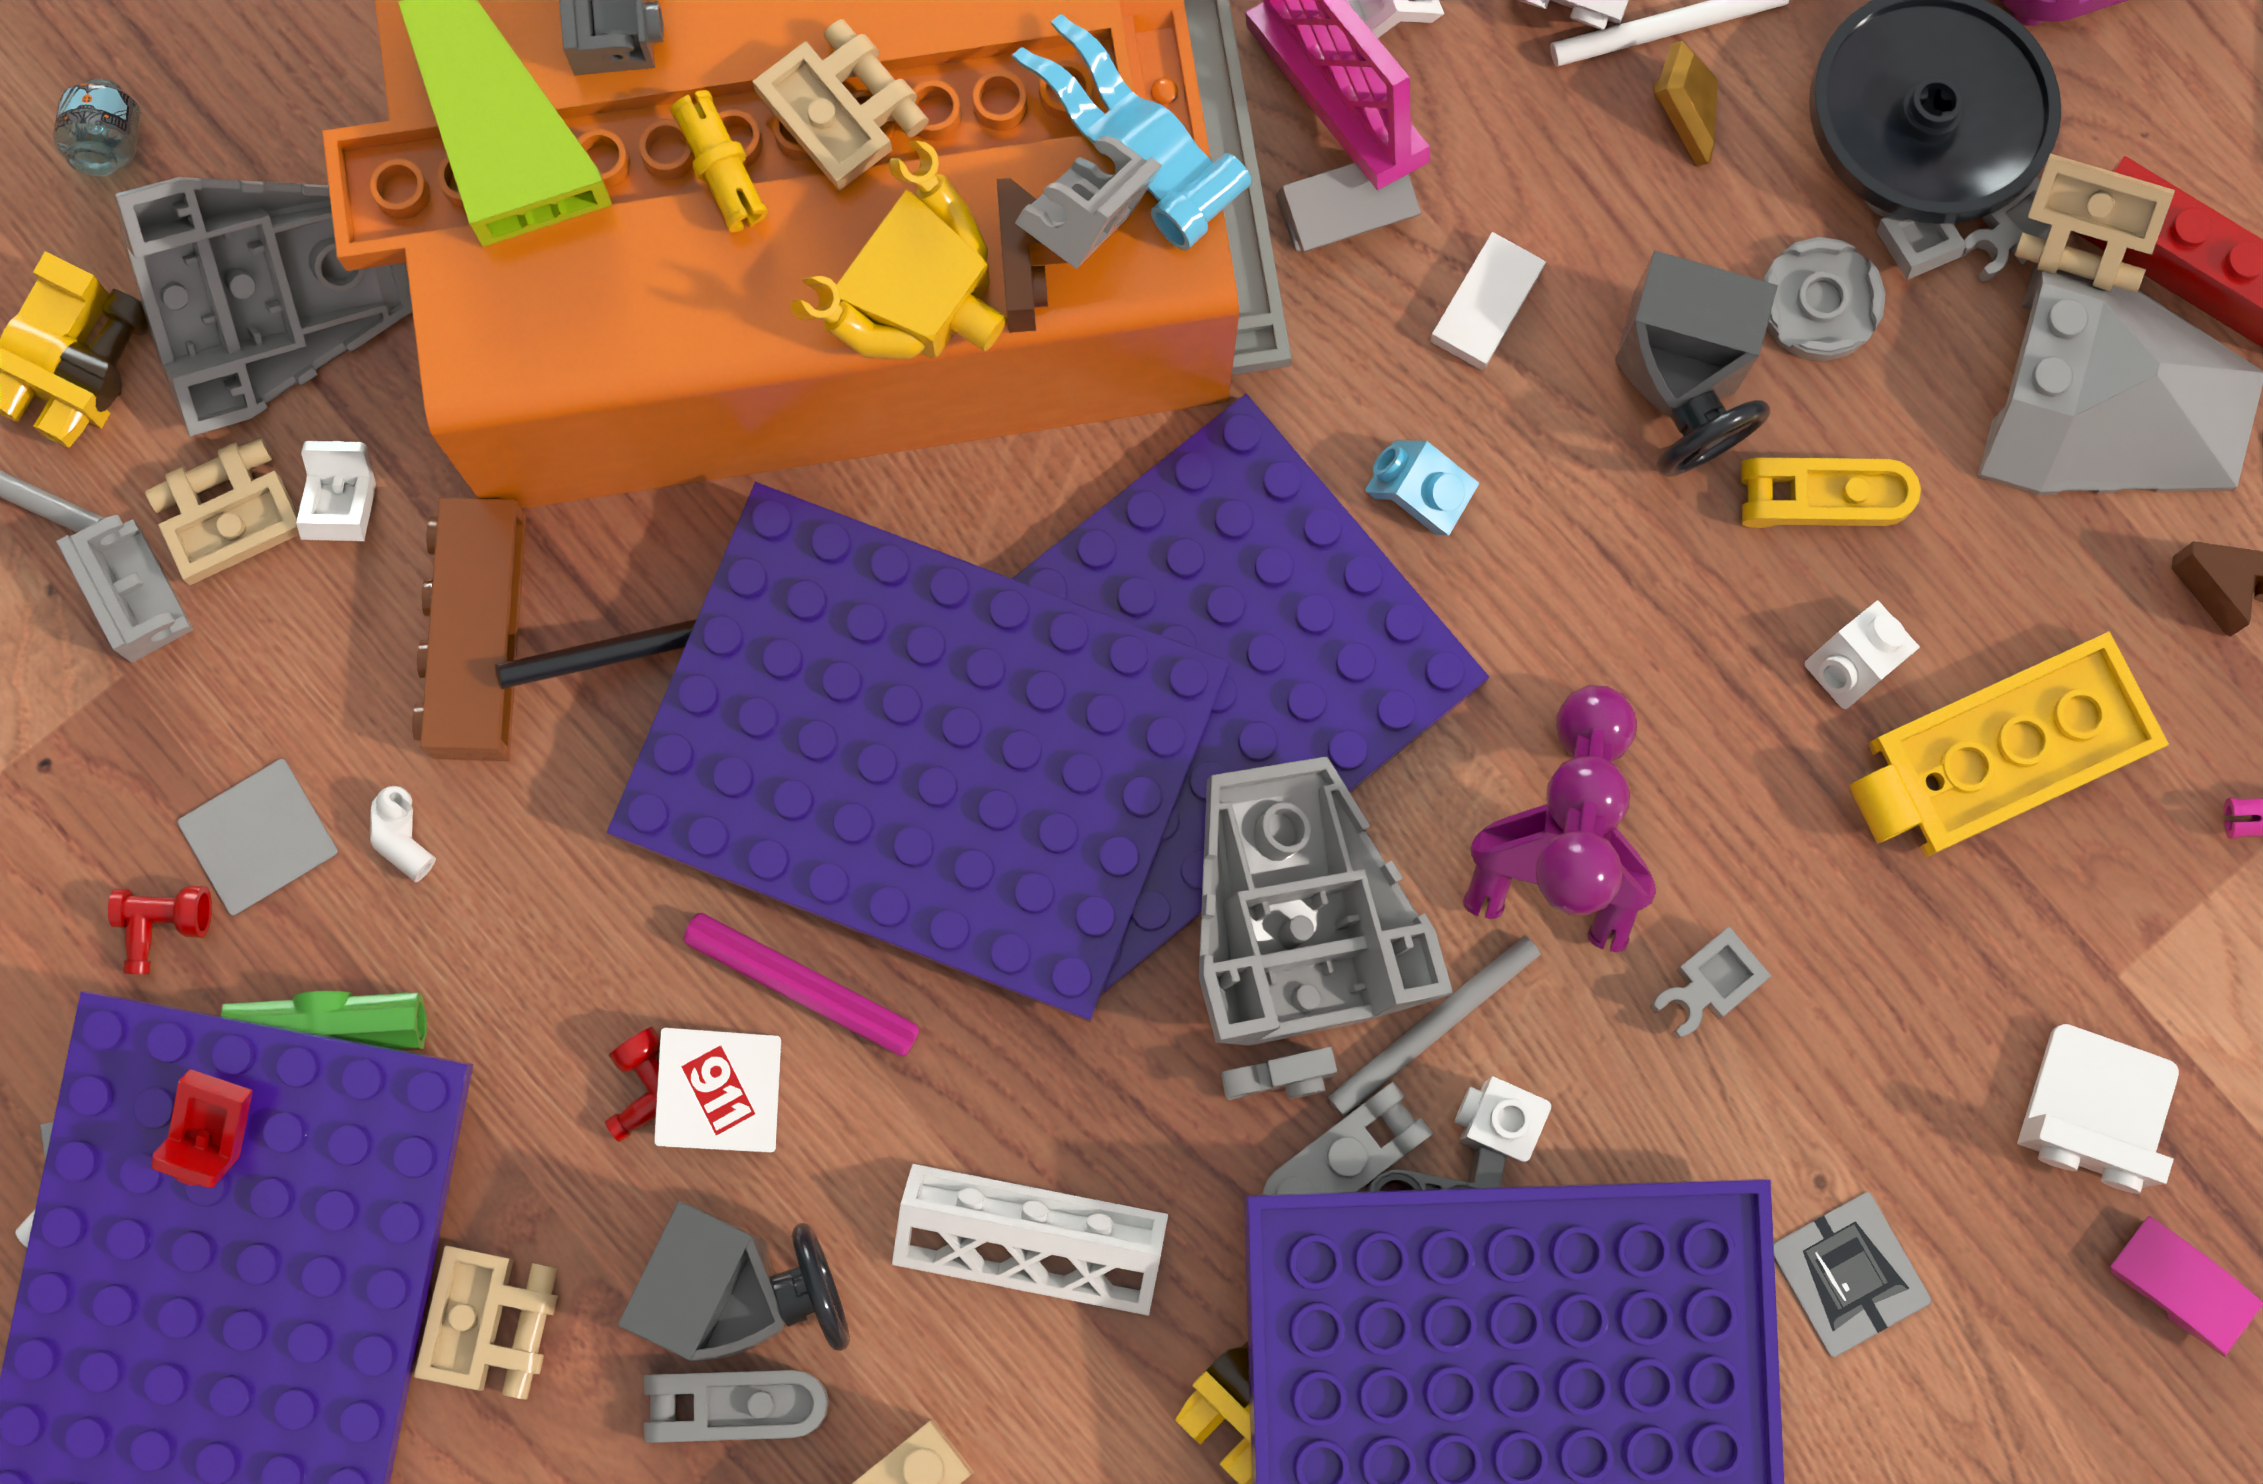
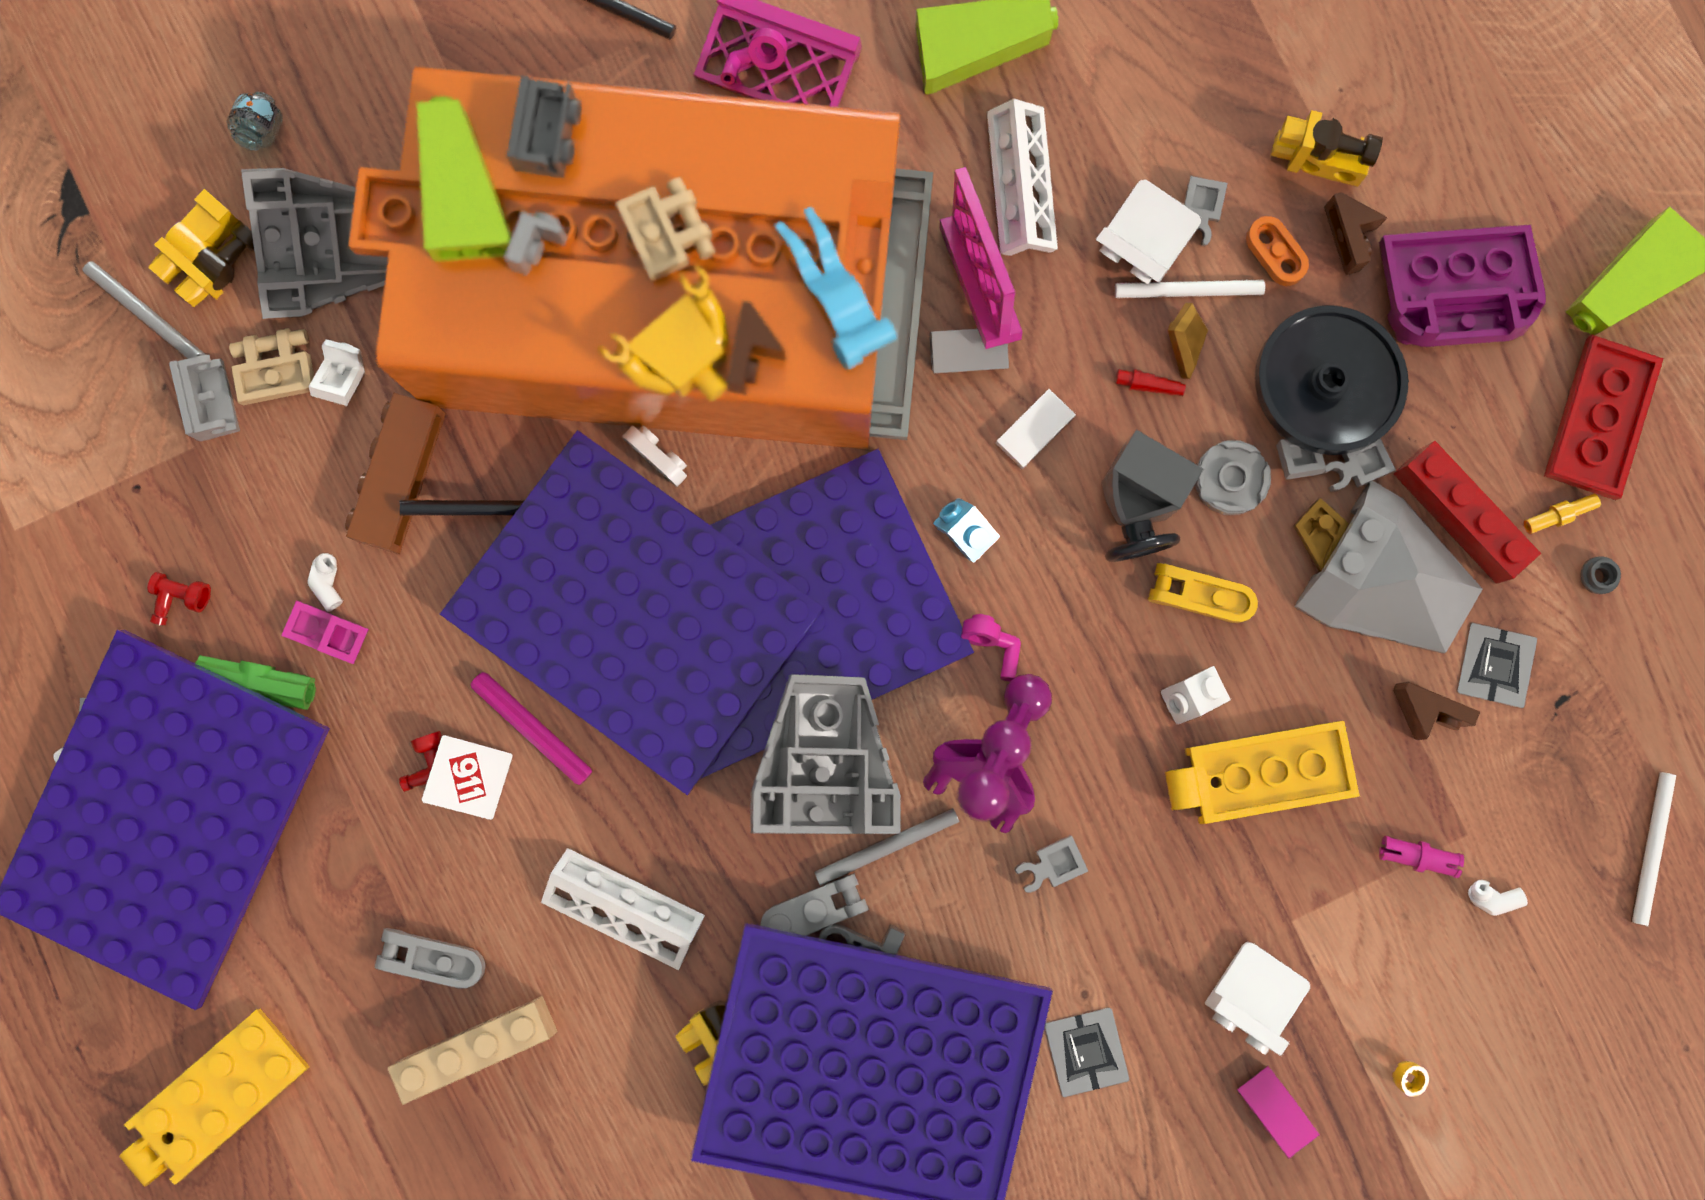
camera: 15 degrees right, 5 degrees up
red bracket [151,1069,253,1188] -> none
light grey sticker [178,759,338,916] -> none
tan plate [414,1246,558,1400] -> none
dark grey piece [618,1201,850,1361] -> none
yellow pin [670,90,768,232] -> none
light grey hinge [1015,136,1162,269] -> none
light grey plate [1221,1047,1337,1101] -> none
white bracket [1455,1076,1551,1162] -> none
tan plate [2015,153,2175,293] -> none
none -> dark pink slope [281,600,369,664]
none -> light grey bracket [505,212,567,276]
none -> white plate [622,425,687,487]
none -> dark pink plate [961,614,1021,682]
none -> red animal [1115,369,1186,396]
none -> pearl gold piece [1294,498,1349,572]

